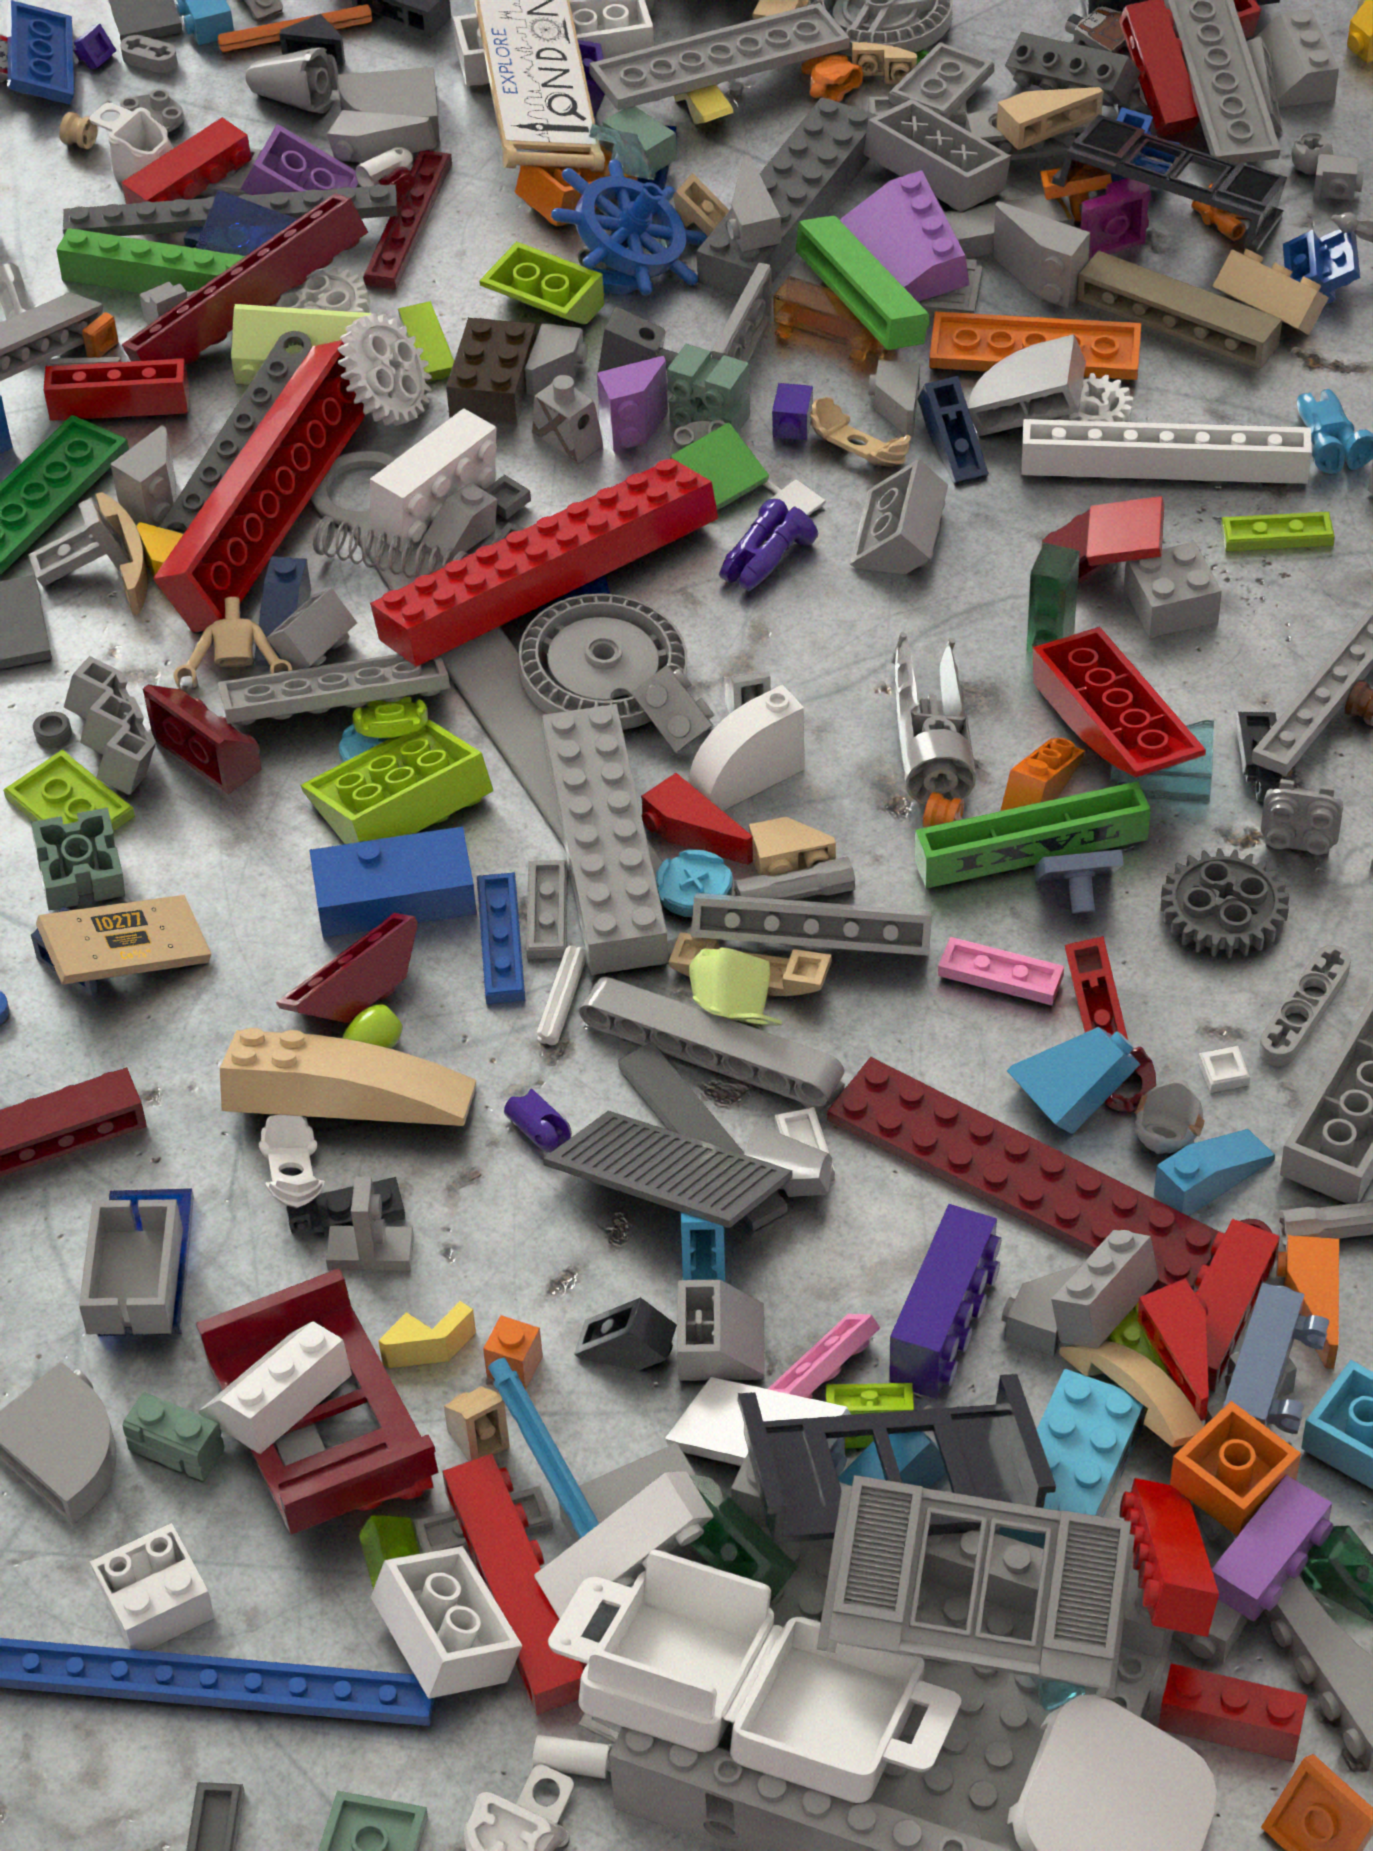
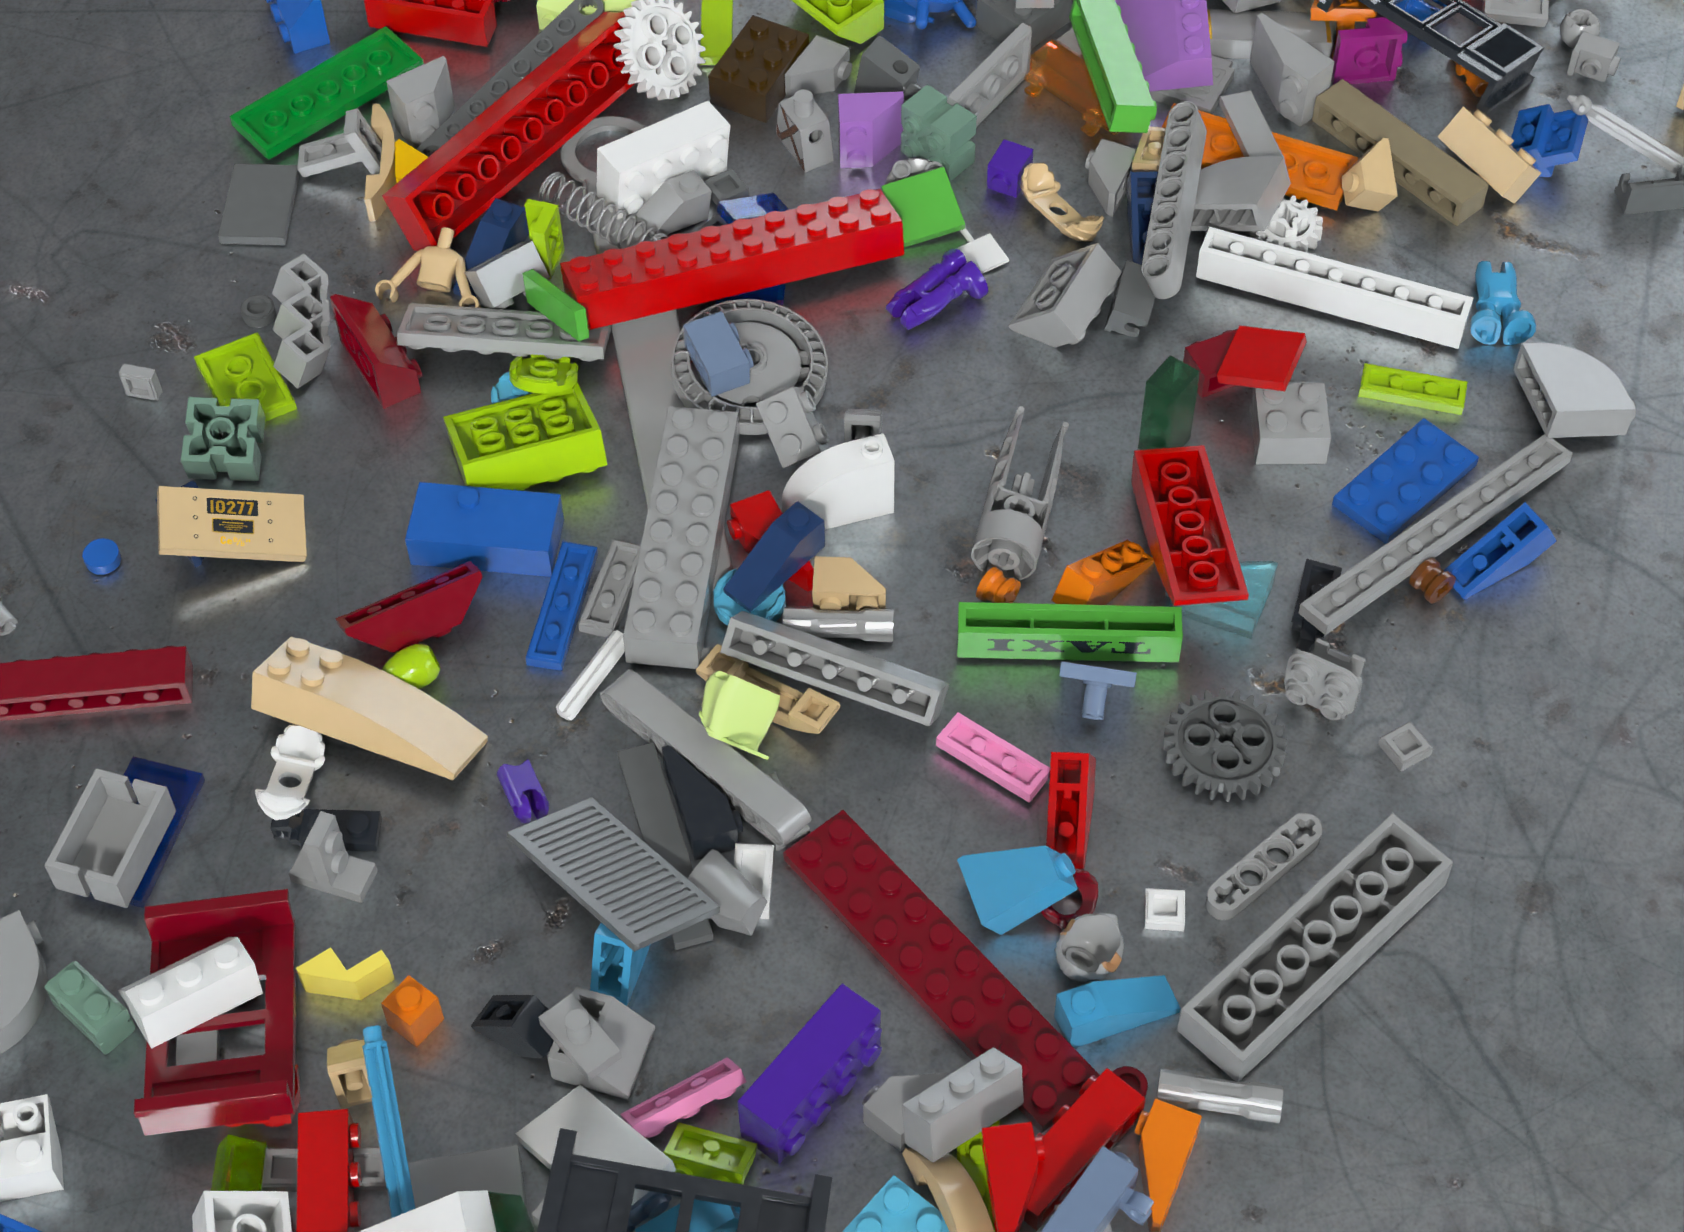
camera: 15 degrees right, 5 degrees up
none -> bright green tile [522,269,589,342]
none -> lime bracket [525,199,565,279]
none -> light grey tile [539,993,622,1081]
none -> black slope [662,745,743,860]
none -> sand blue brick [683,311,753,397]
none -> clear blue tile [716,193,790,224]
none -> dark blue slope [723,501,825,613]
none -> dark grey hinge [1104,260,1155,337]
none -> tan slope [1132,126,1166,172]
none -> light grey beam [1141,101,1207,299]
none -> light grey tile [1219,90,1283,157]
none -> blue plate [1332,418,1479,544]
none -> tan slope [1342,137,1398,212]

